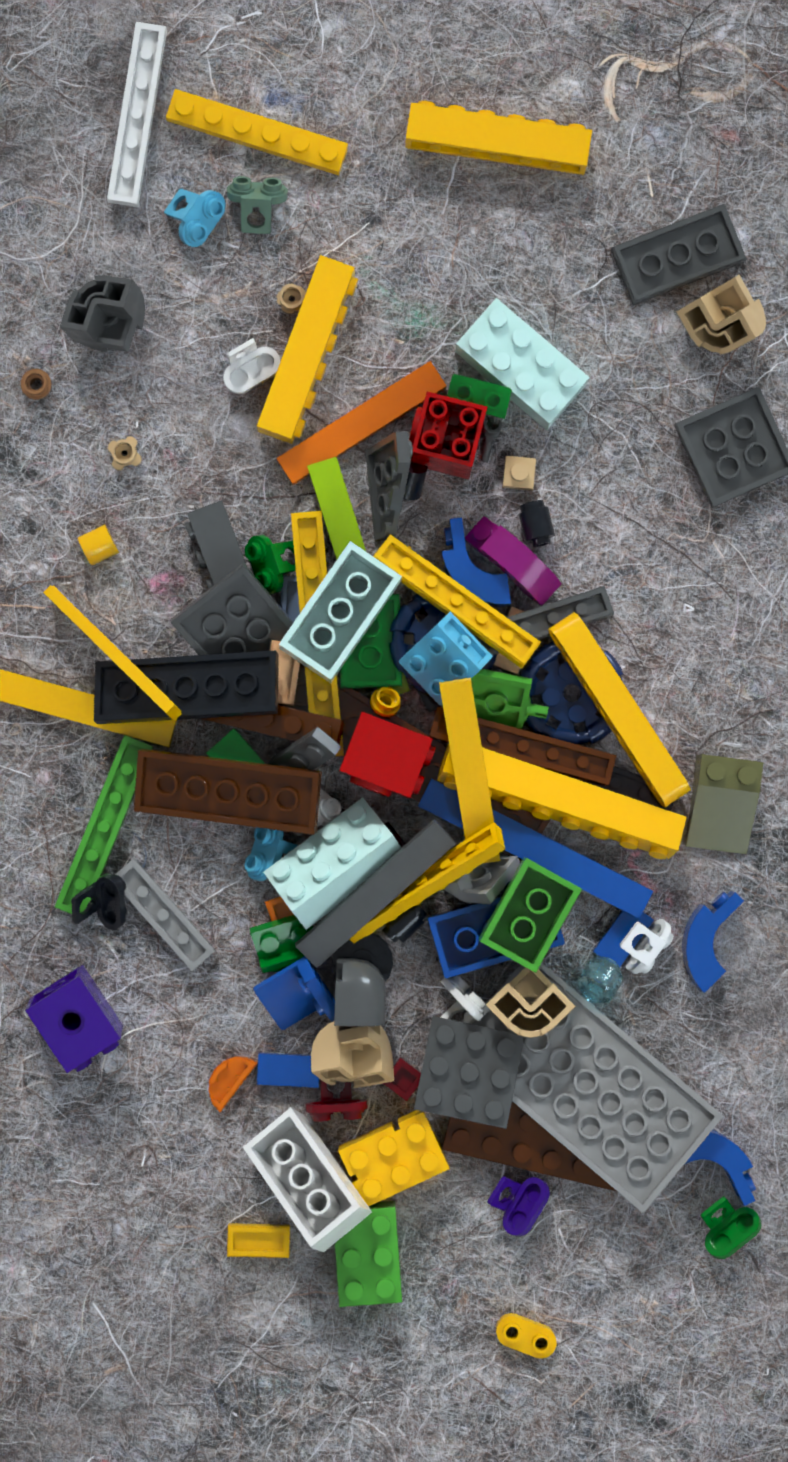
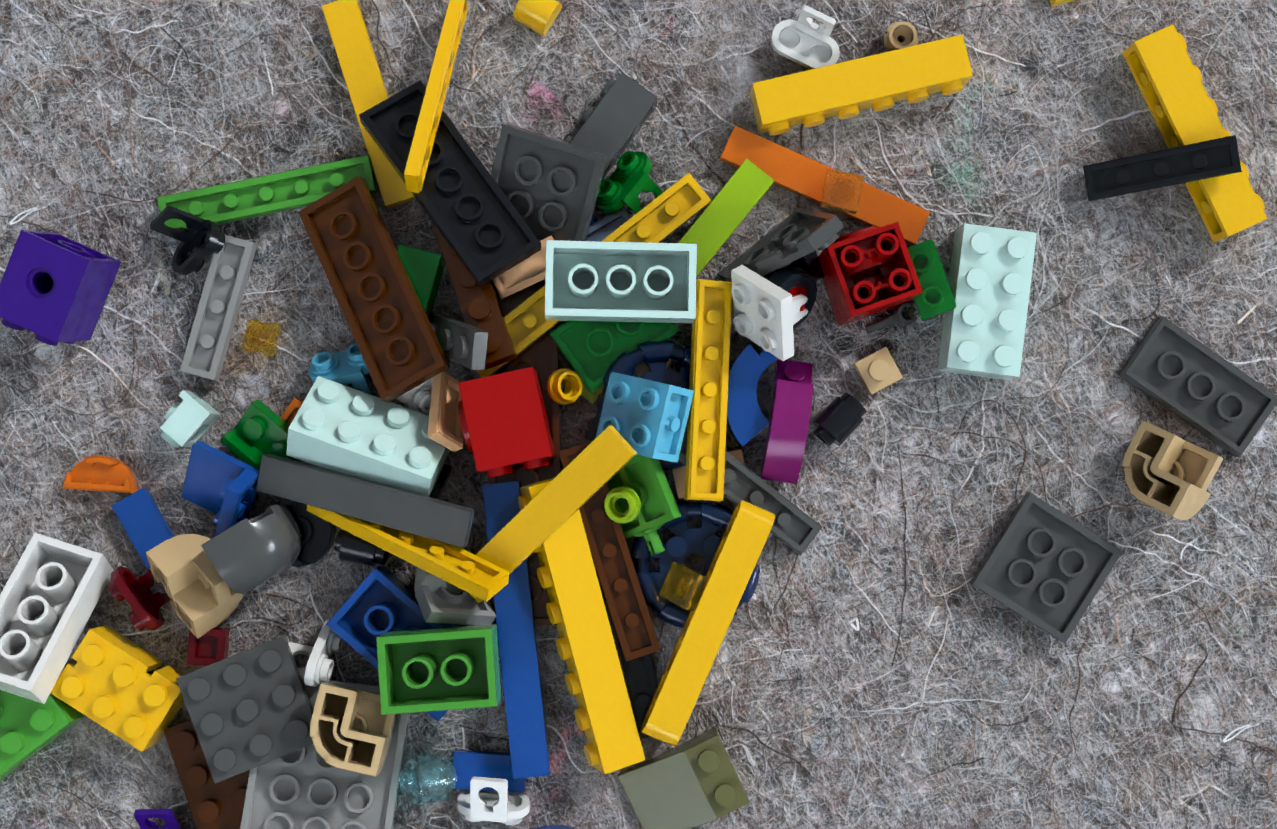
camera: 65 degrees right, 0 degrees up
none -> light aqua brick [160,390,221,448]
none -> clear yellow plate [242,319,282,357]
none -> light nougat tile [427,372,464,452]
none -> lime plate [604,486,641,524]
none -> clear yellow plate [659,561,708,611]
none -> white plate [731,265,817,361]
none -> clear yellow plate [820,169,864,214]
none -> black tile [1083,135,1242,202]

